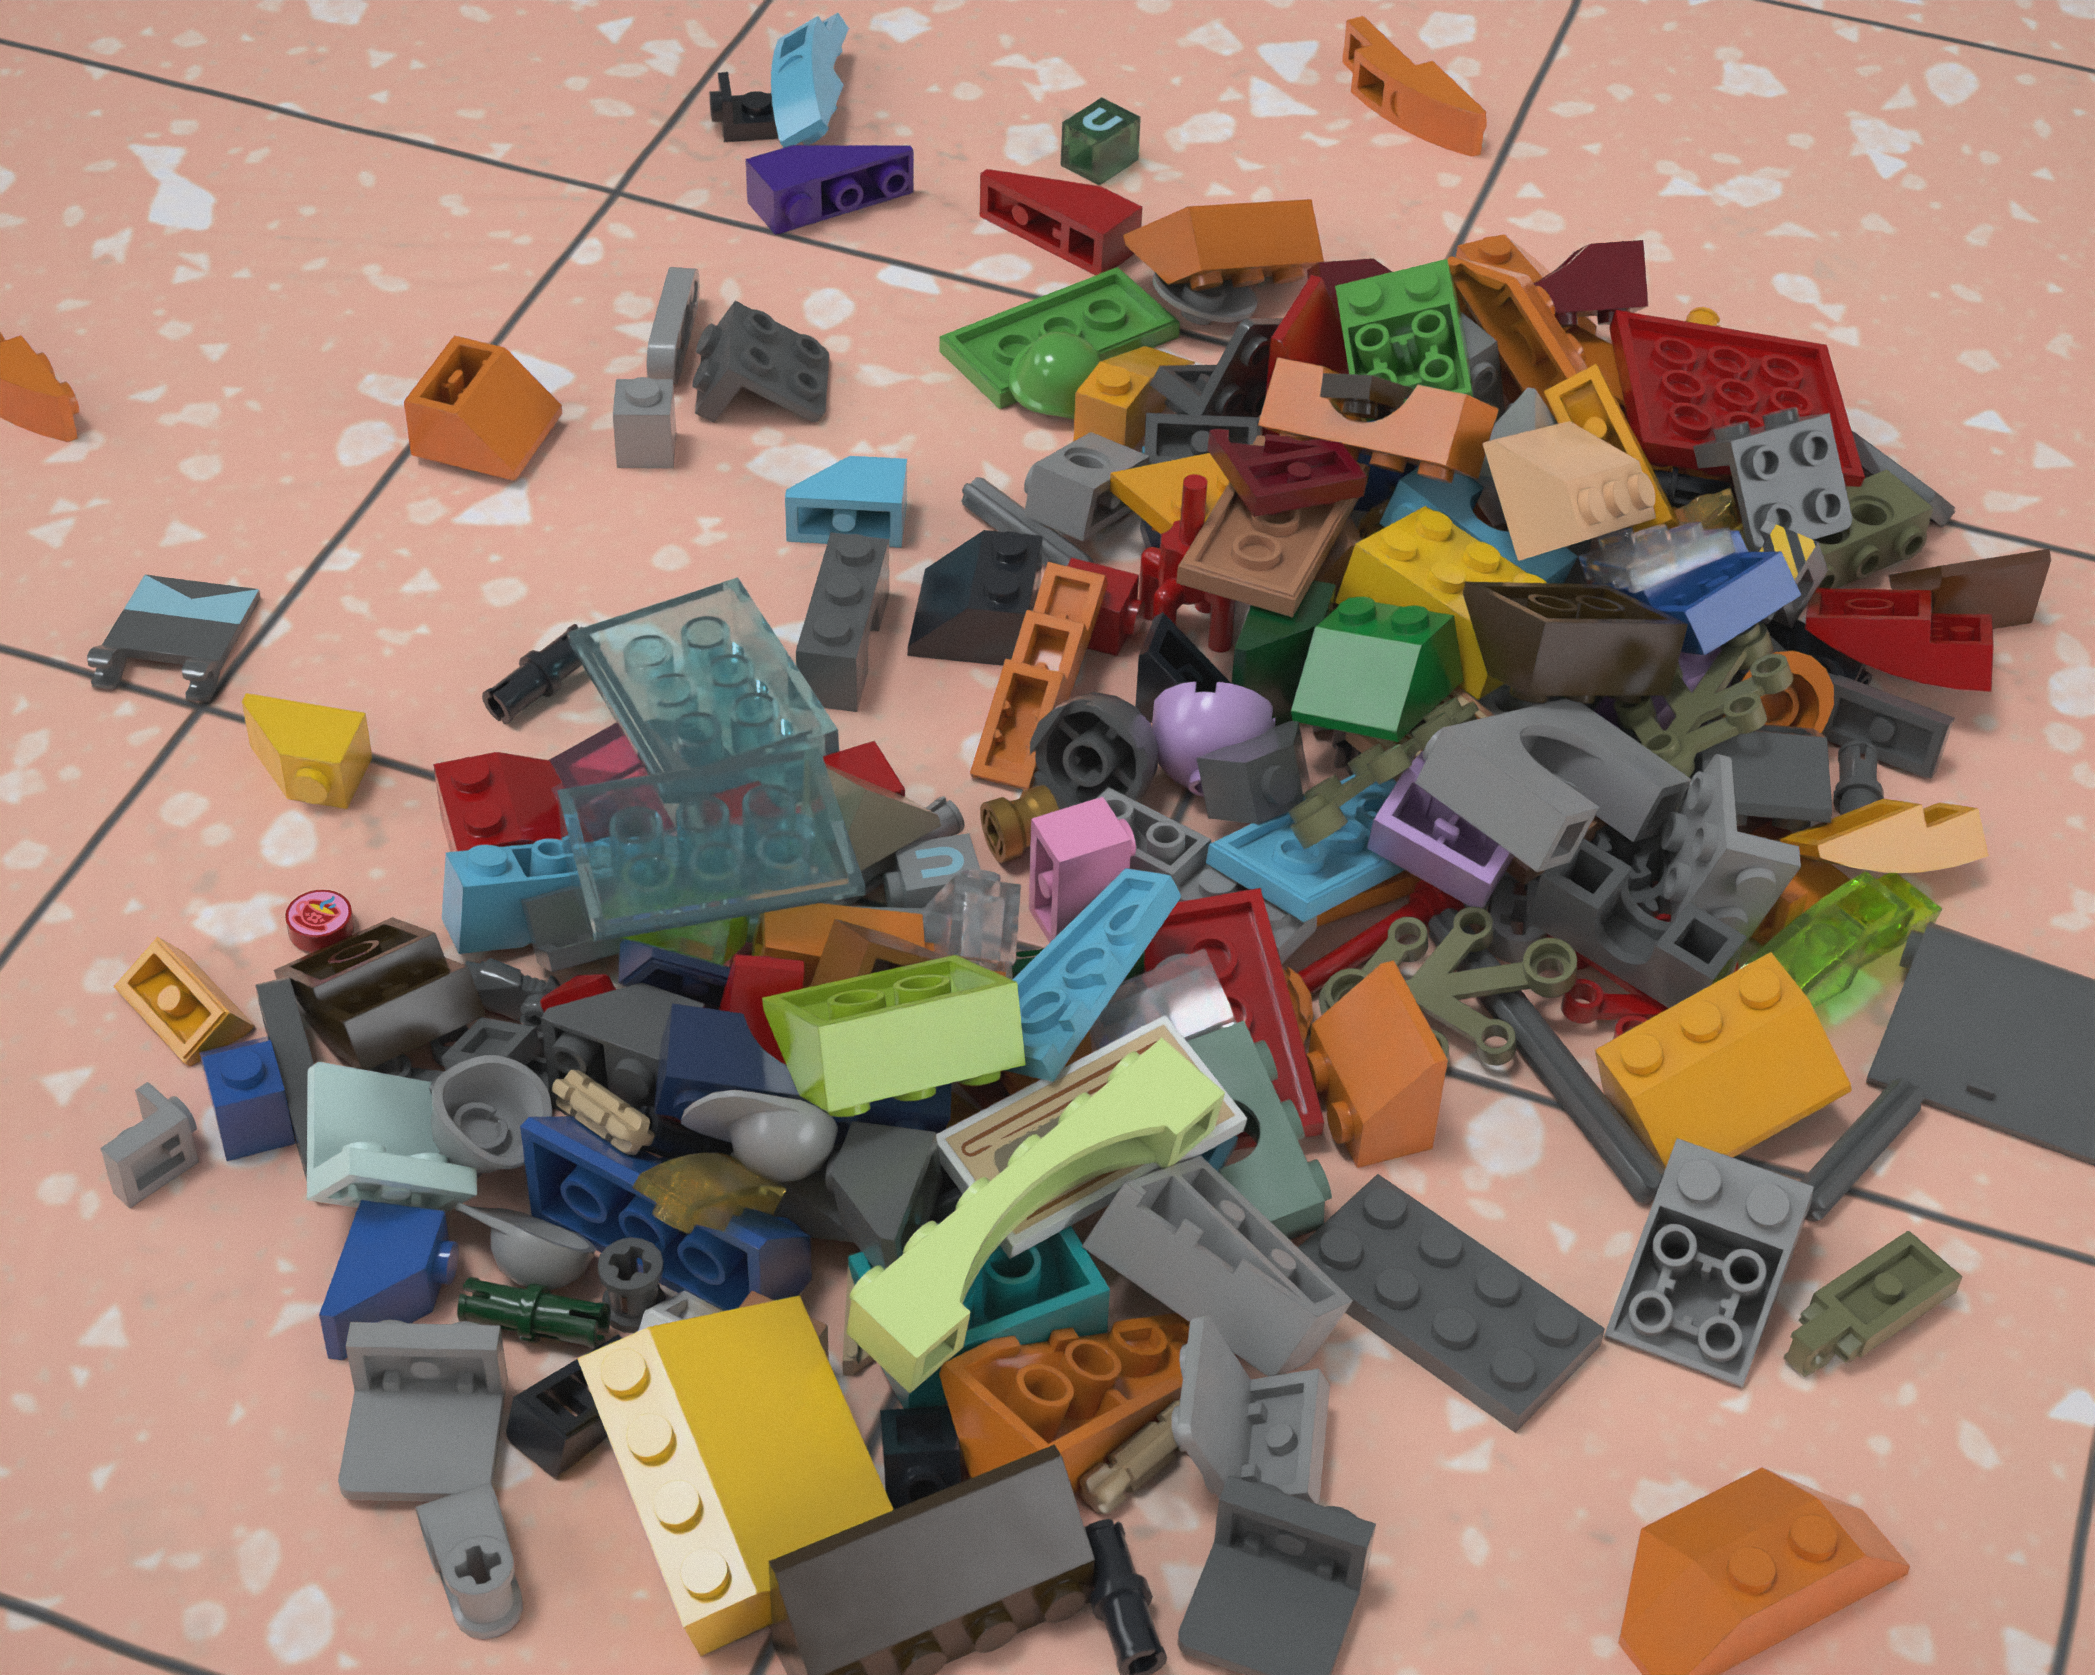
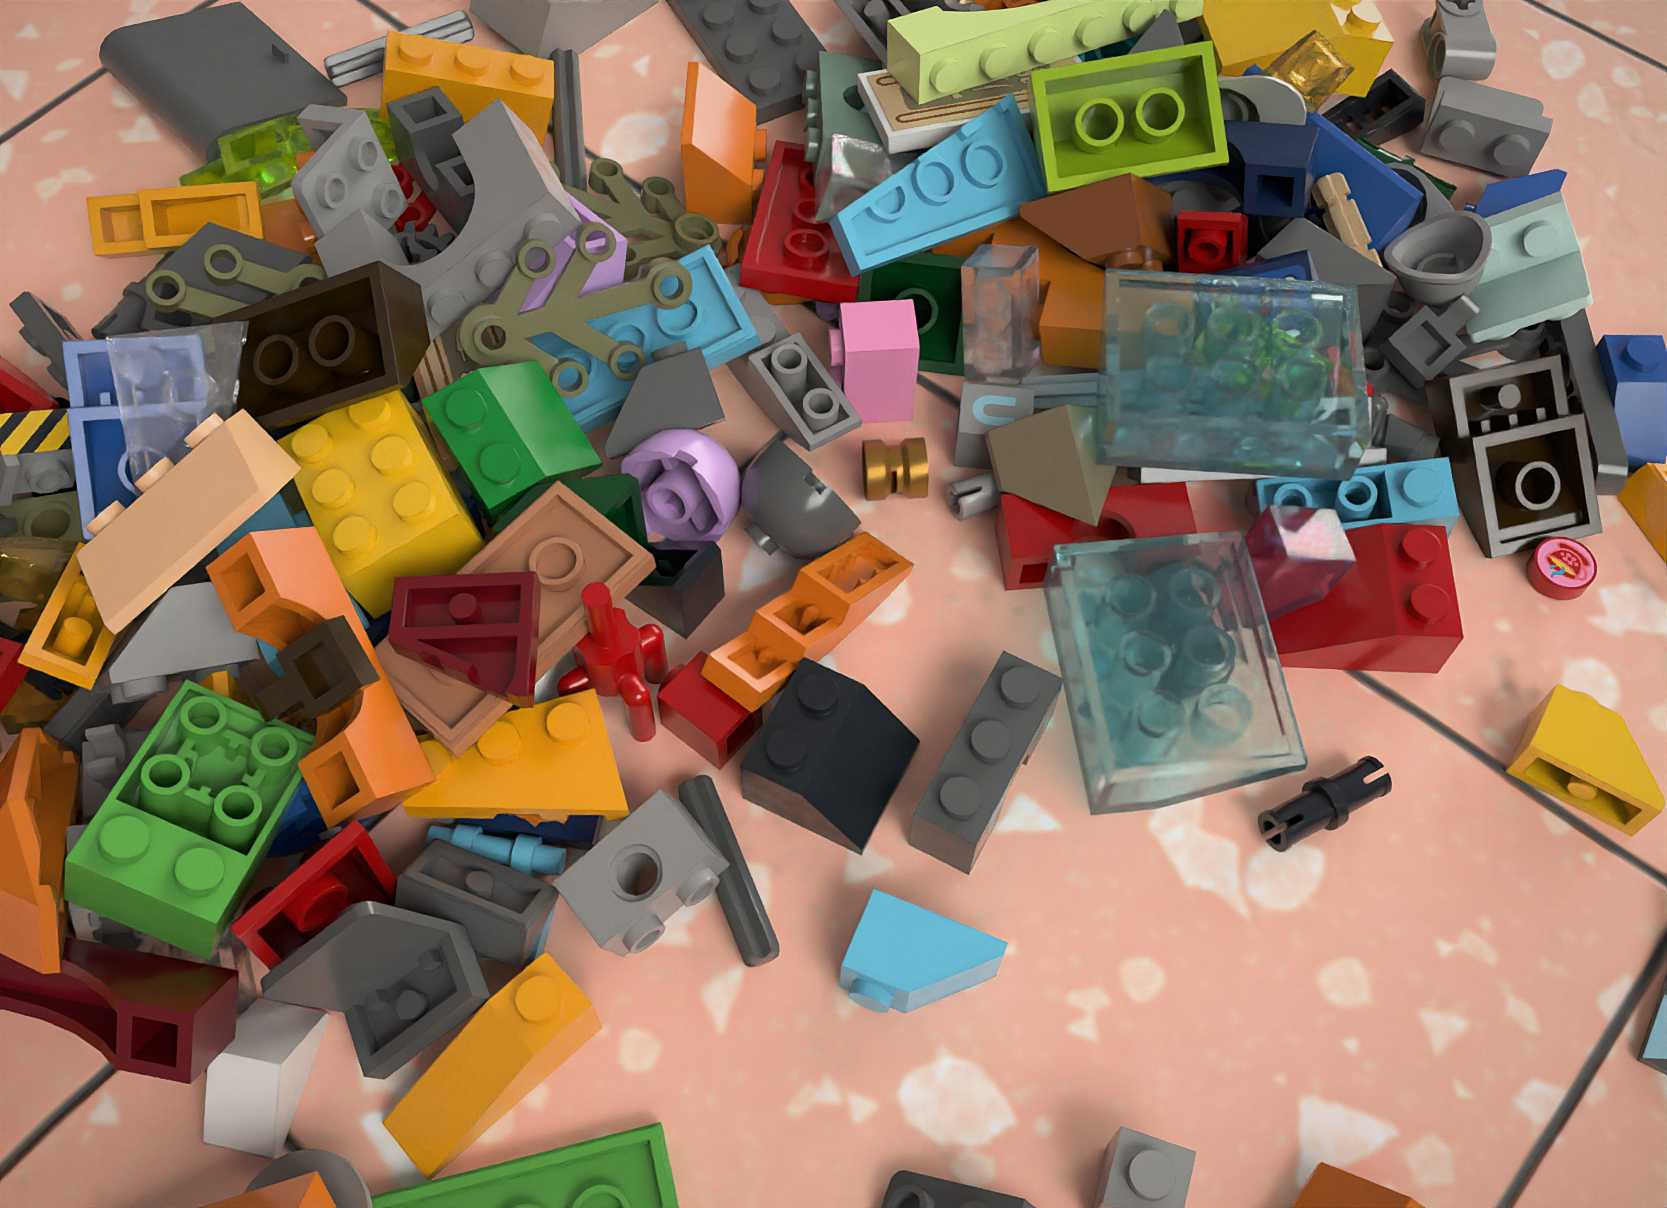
camera: 160 degrees left, 15 degrees up
bright green helmet [1008,332,1101,419] -> none

